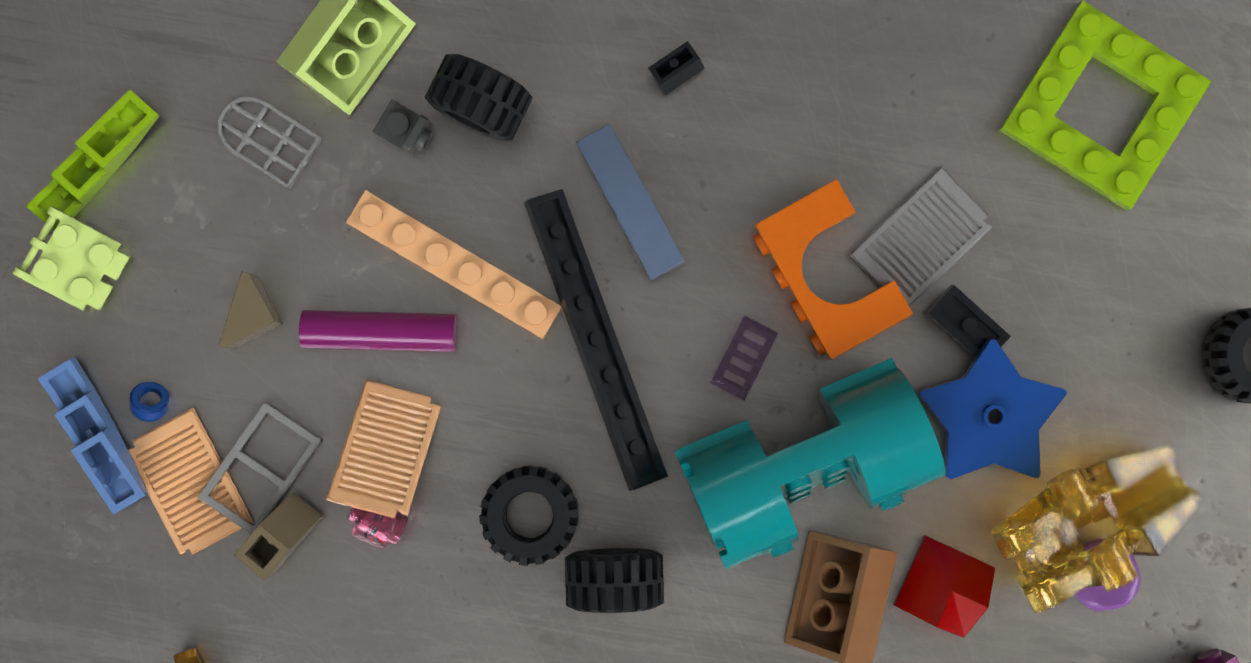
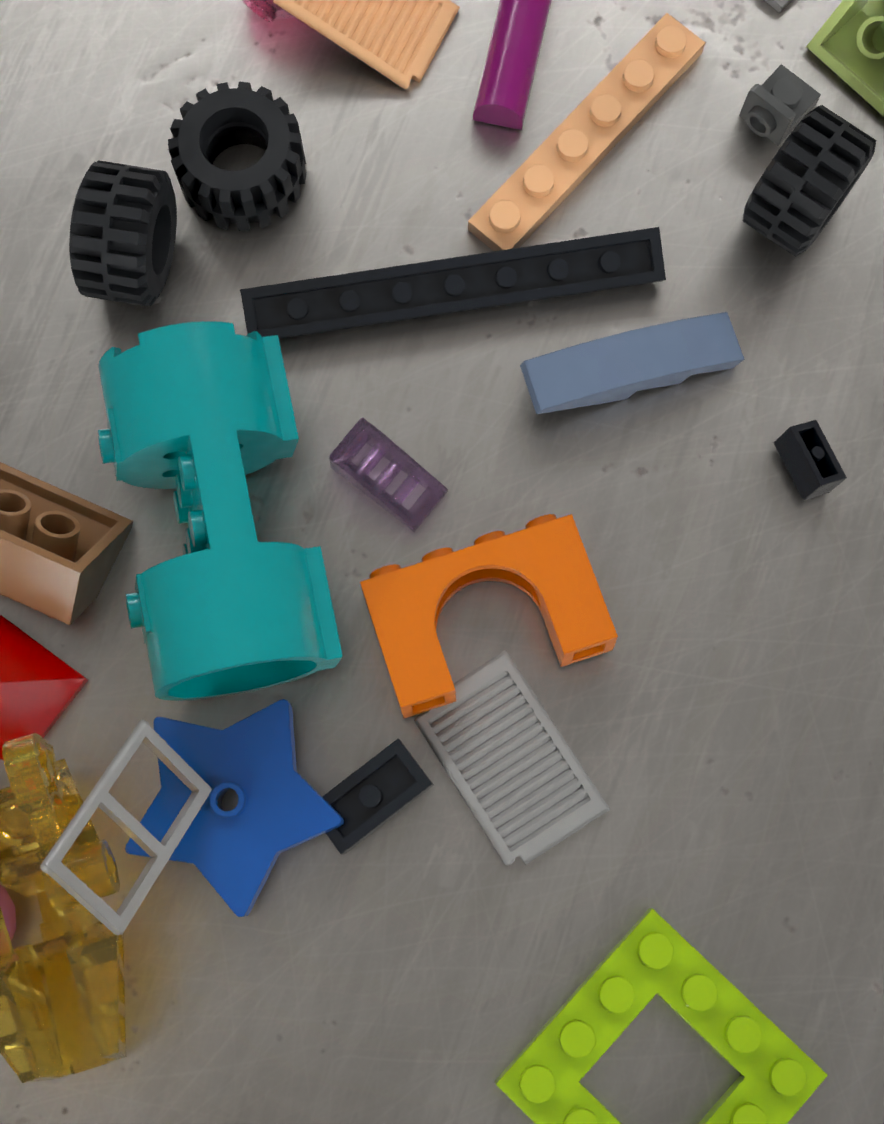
camera: 100 degrees right, 10 degrees down
none -> light grey window [40,720,212,935]

